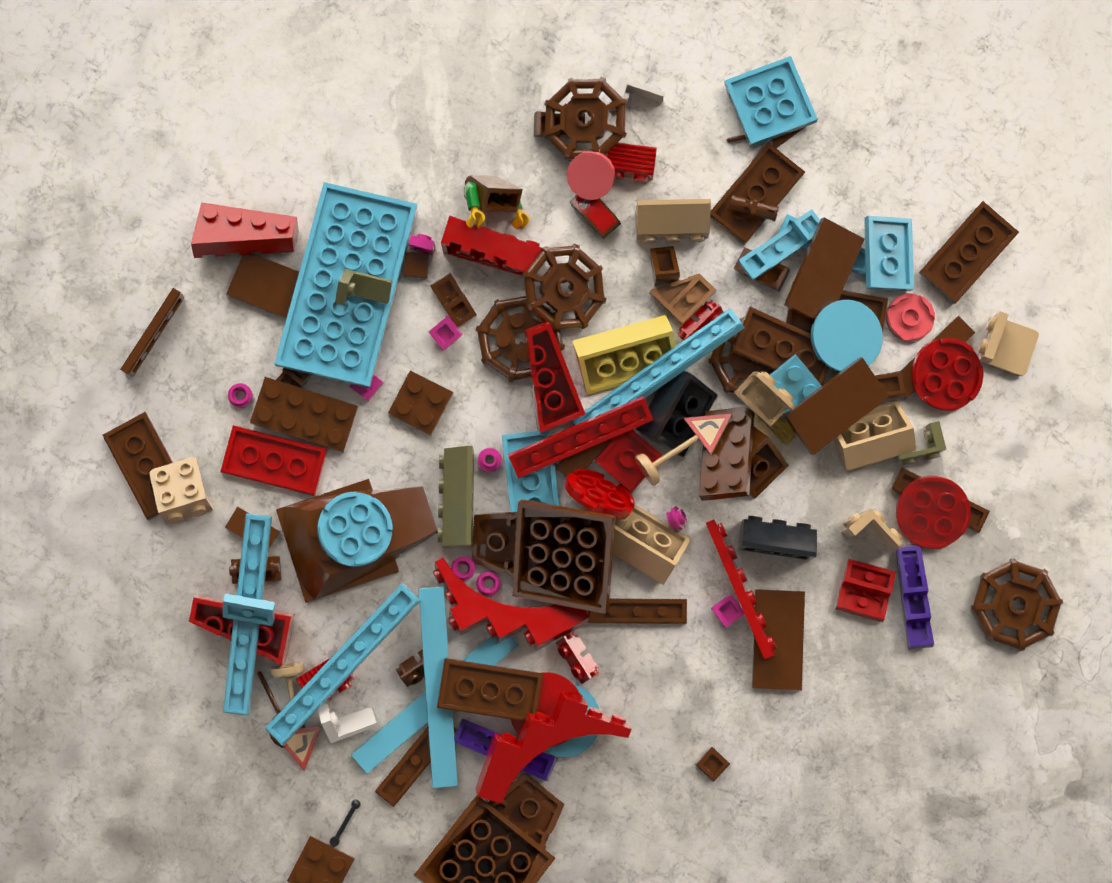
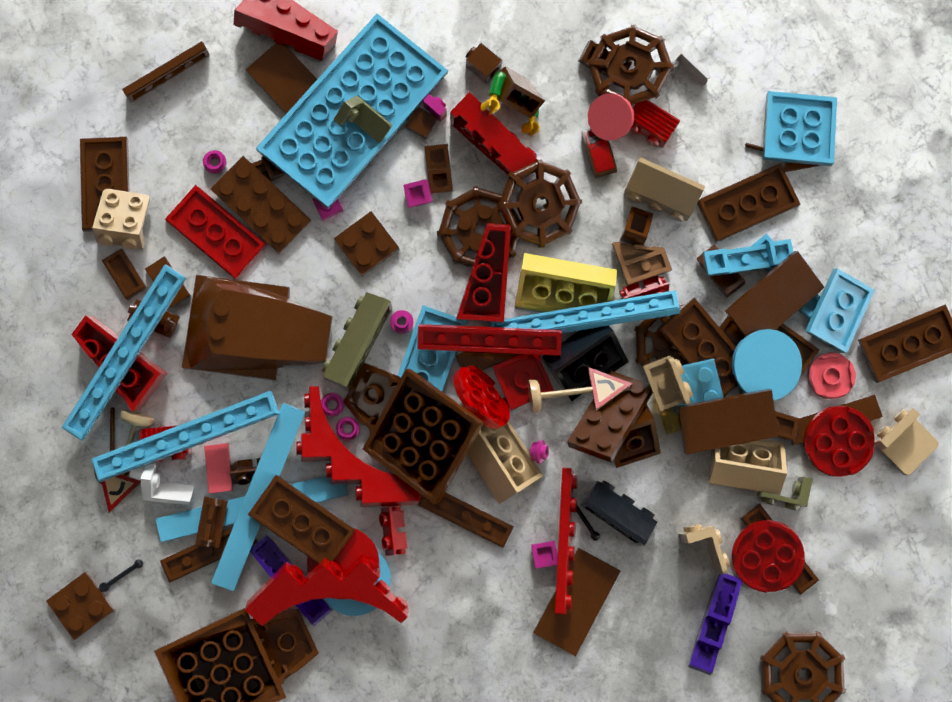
camera: 20 degrees right, 0 degrees up
medium azure plate [223,594,275,626] -> none
medium azure tile [317,492,393,567] -> none
reddish brown tile [695,747,730,782] -> none
reddish brown pin [728,195,779,222] -> none
red slope [835,559,896,623] -> none
none -> reddish brown tile [102,248,147,301]
none -> reddish brown hinge [195,497,228,548]
none -> coral tile [204,443,234,494]
none -> reddish brown brick [465,43,502,84]
none -> black hinge [573,497,600,541]

